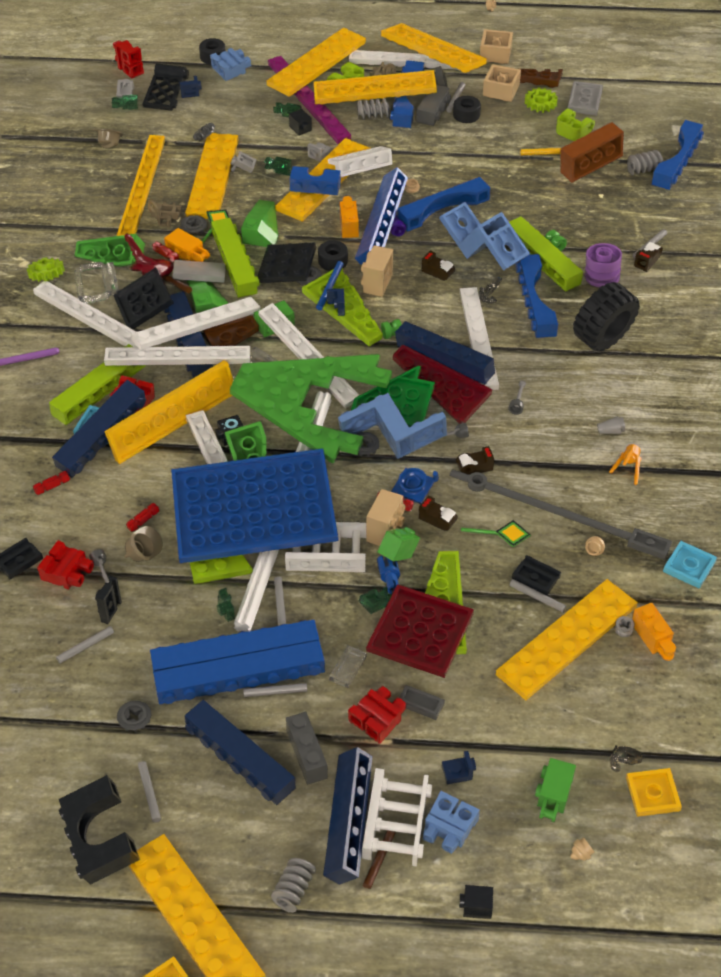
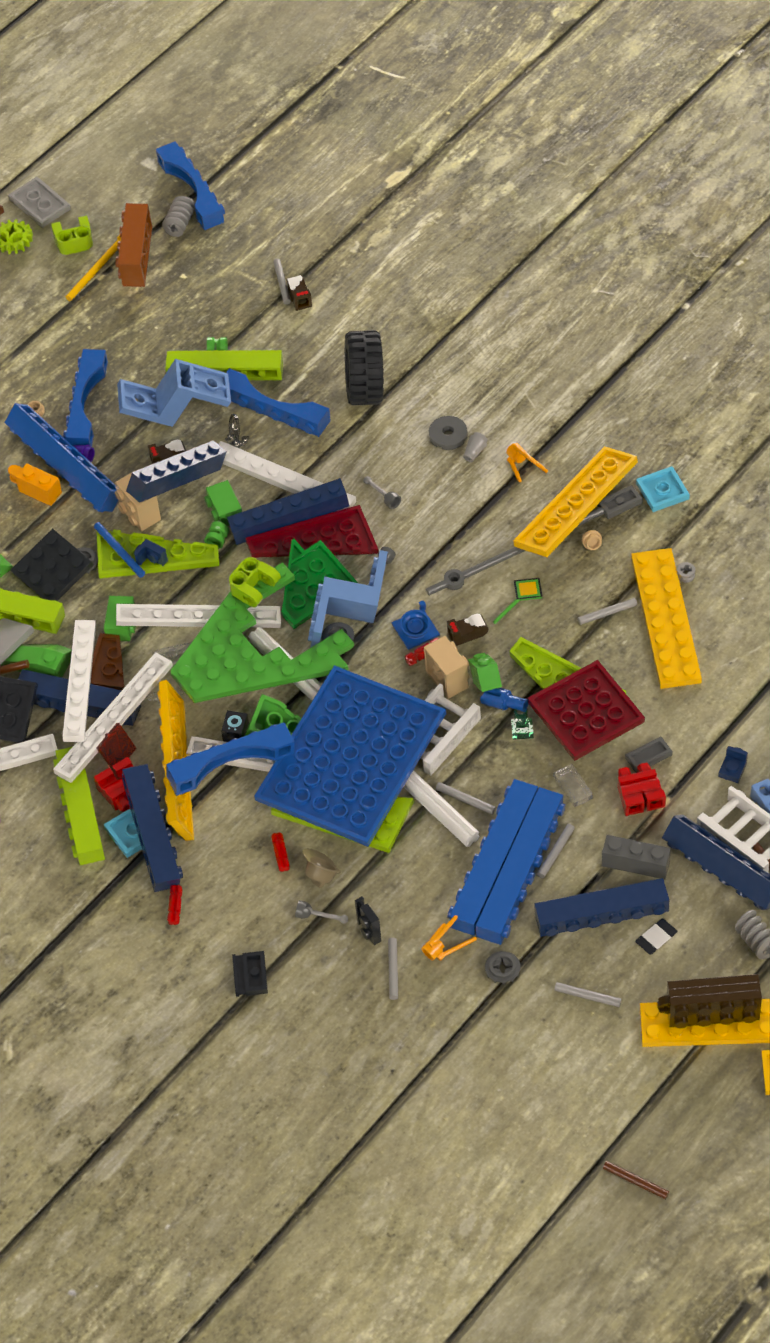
camera: 50 degrees left, 5 degrees up
red hips [37,540,94,590] -> none
black arch [59,775,140,885] -> none
clear green plate [216,587,235,622] -> none
black tyre [318,240,348,271] -> none
dark brown leg [456,446,494,475] -> none
black plate [512,555,561,596] -> none
medium lavender wheel [585,243,622,287] -> none
light orange brick [632,603,676,661] -> none
none -> clear red piece [96,723,137,773]
none -> dark blue brick [126,441,227,503]
none -> blue arch [166,723,295,796]
none -> bright green brick [204,480,242,526]
none -> lime piece [229,557,281,607]
none -> light orange plant [421,915,477,961]
none -> dark grey tile [429,416,468,450]
none -> yellow plate [513,446,638,557]
none -> sticker [635,918,678,955]
none -> dark brown piece [657,974,762,1028]

